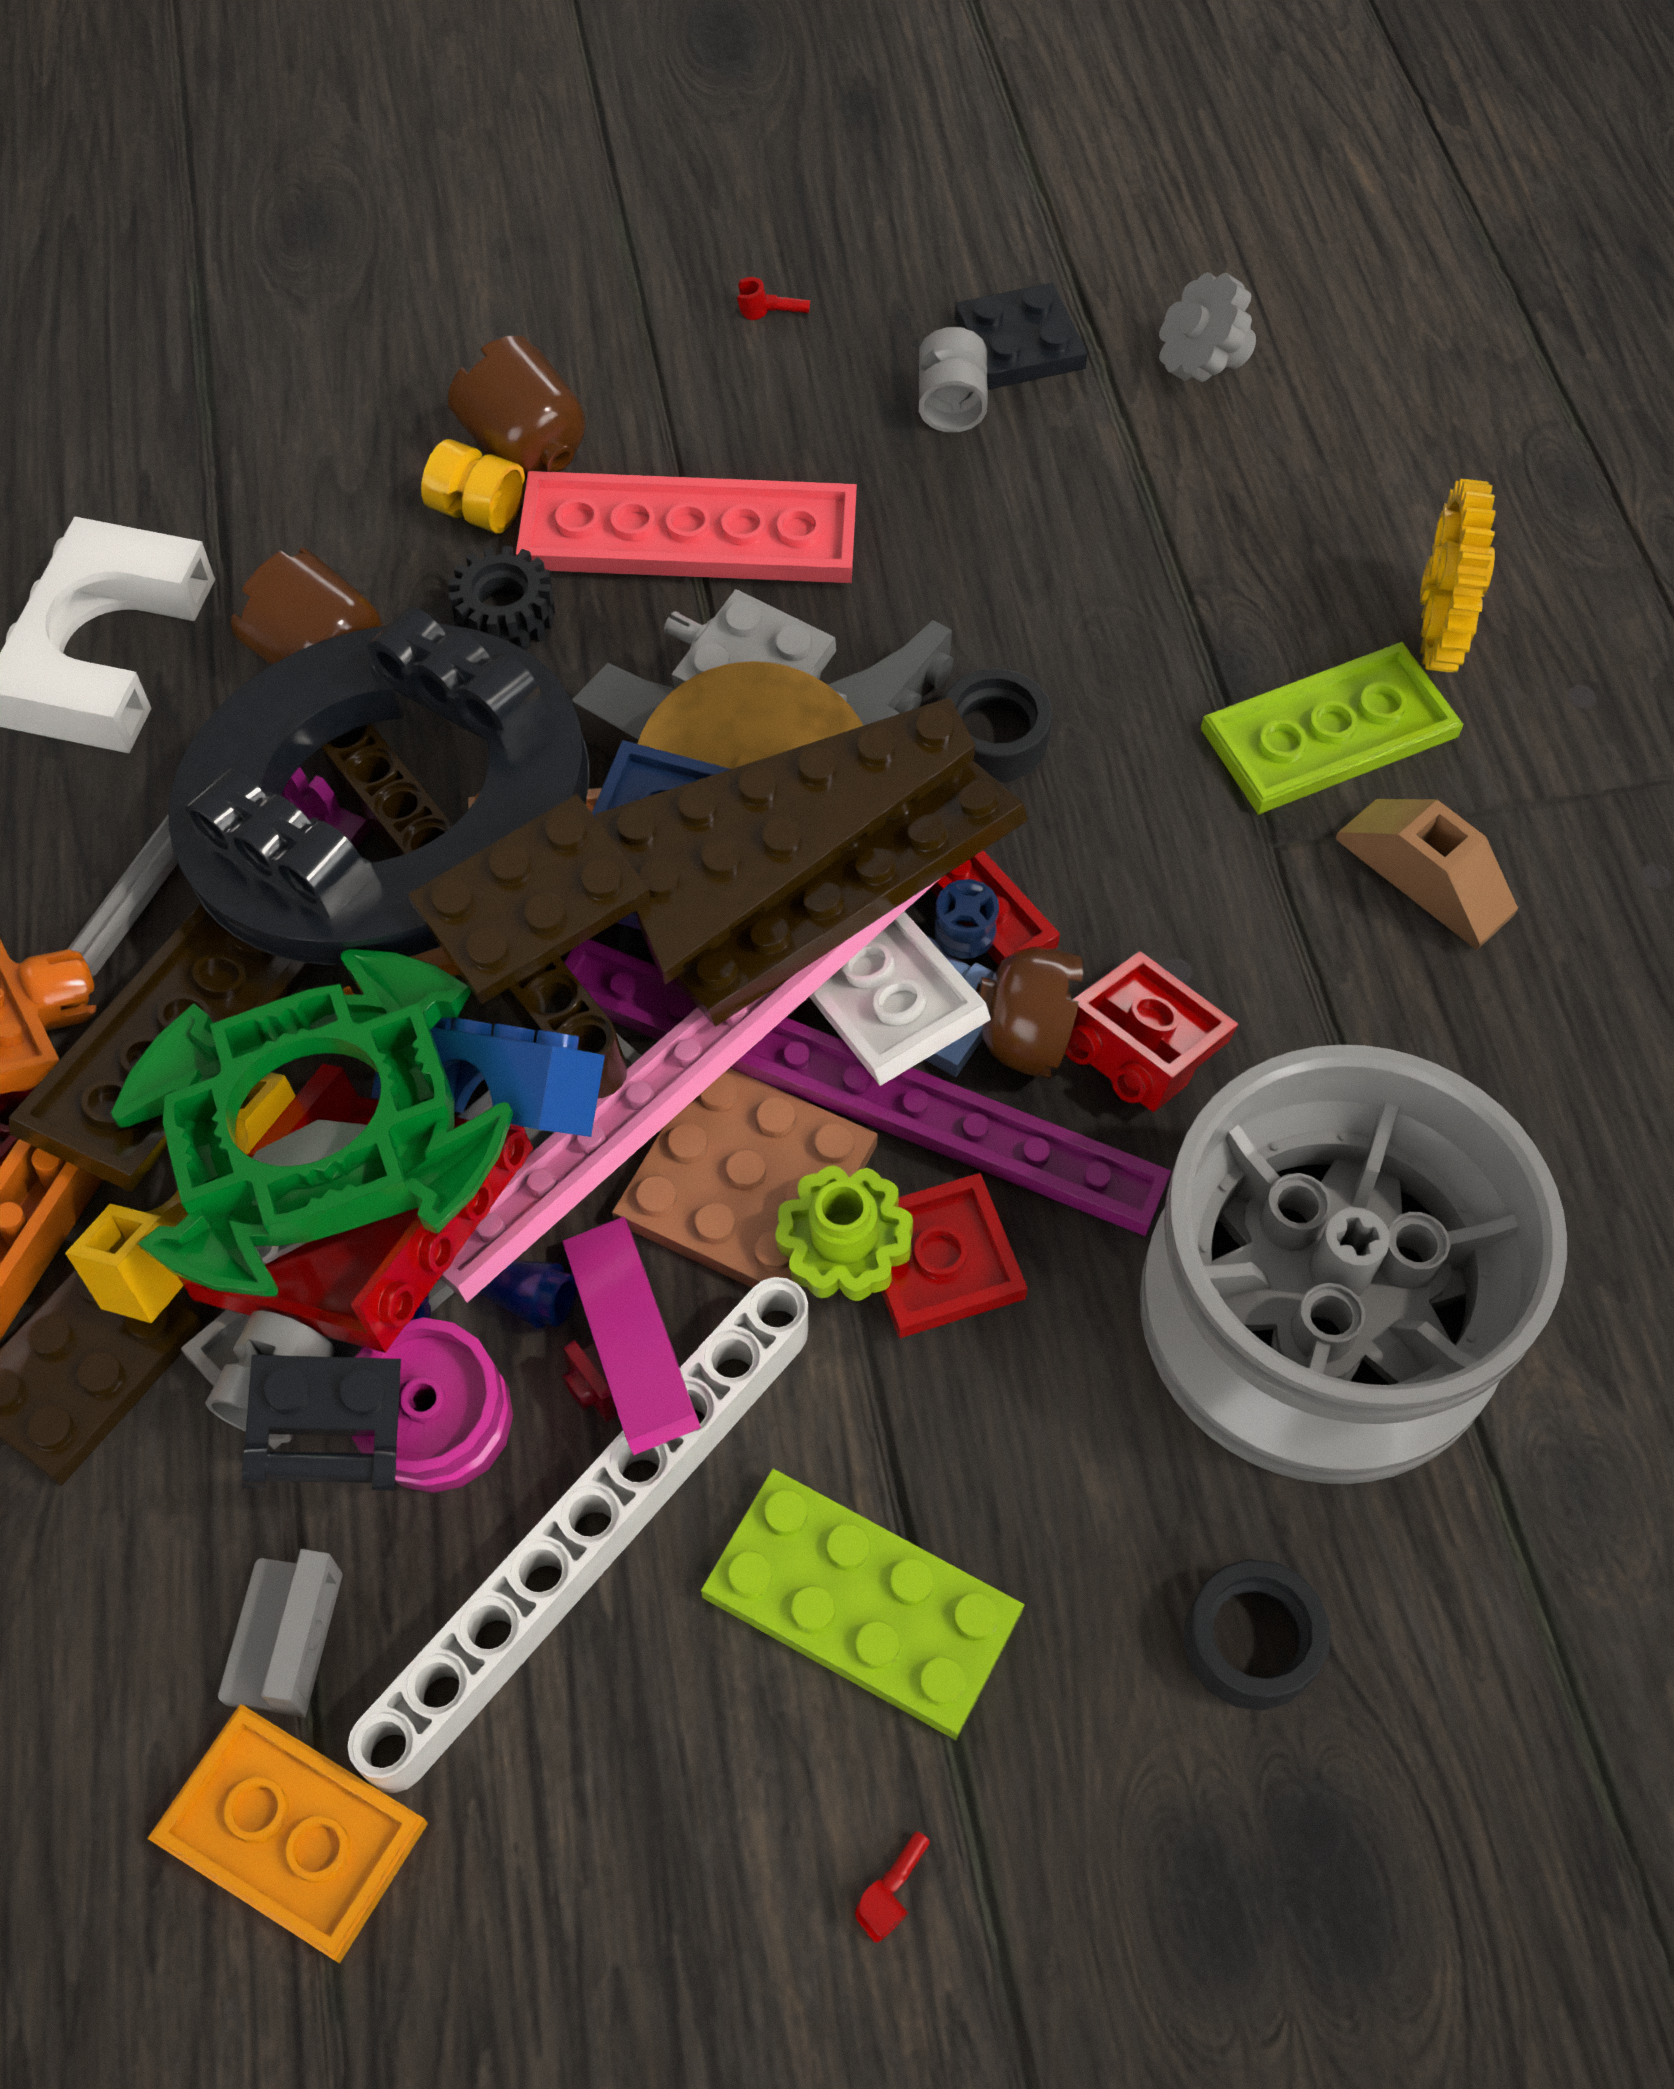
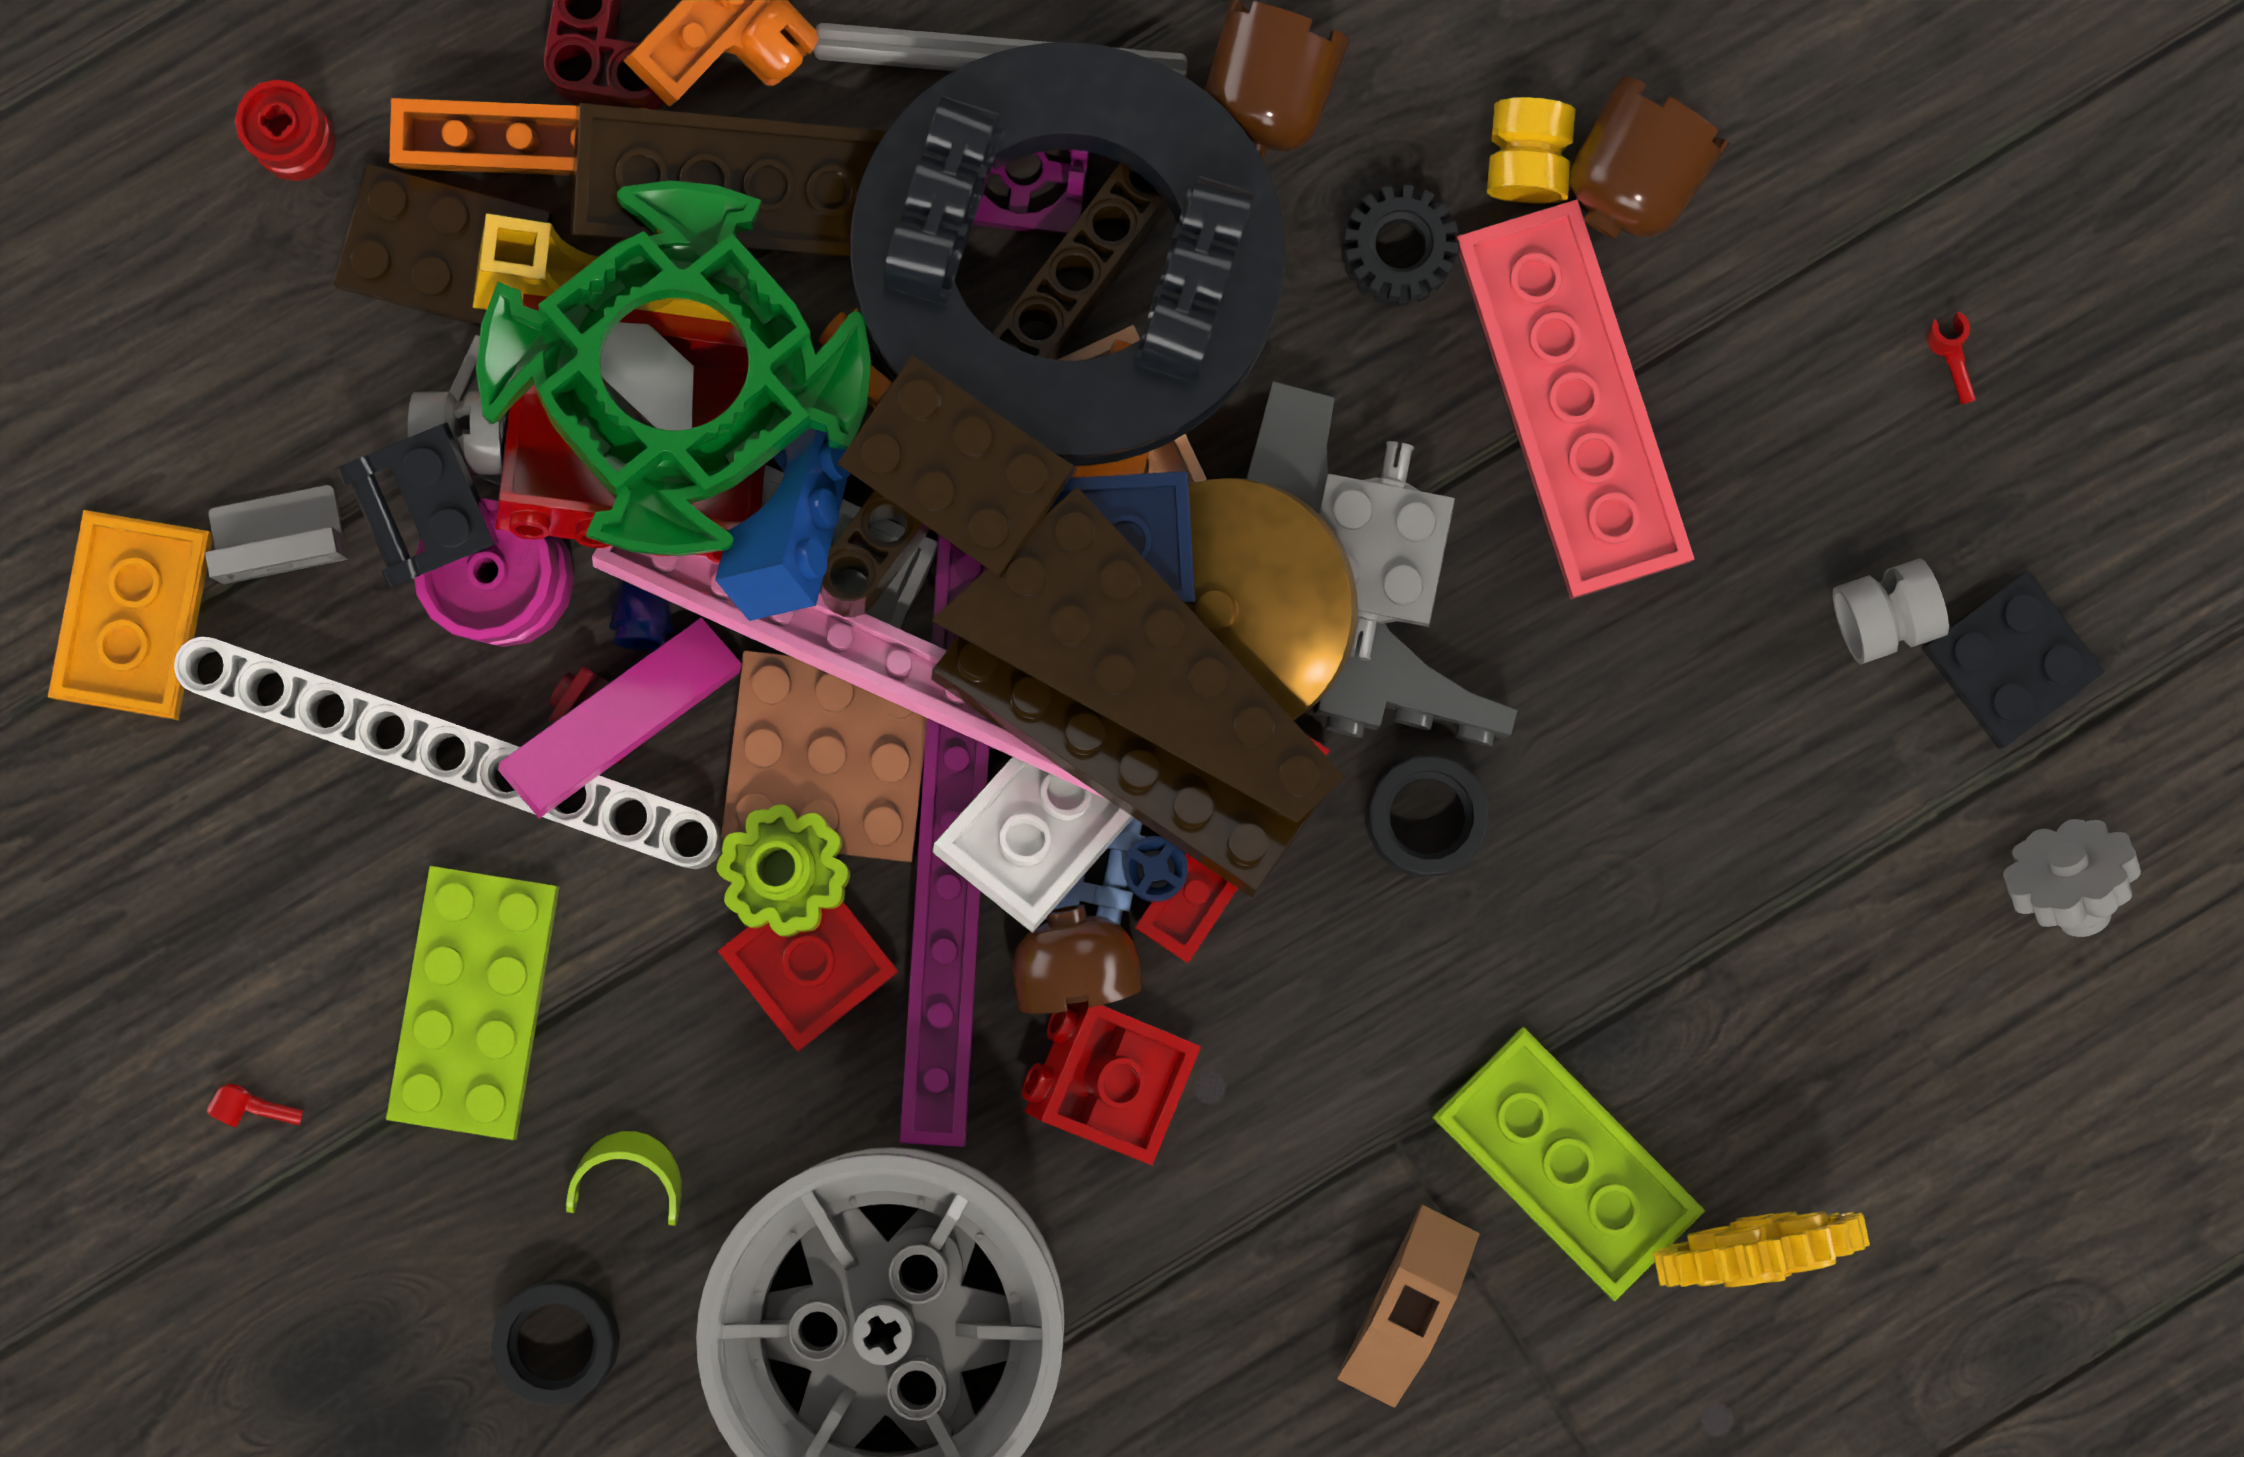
camera: 65 degrees right, 25 degrees up
none -> lime helmet [566,1131,682,1226]

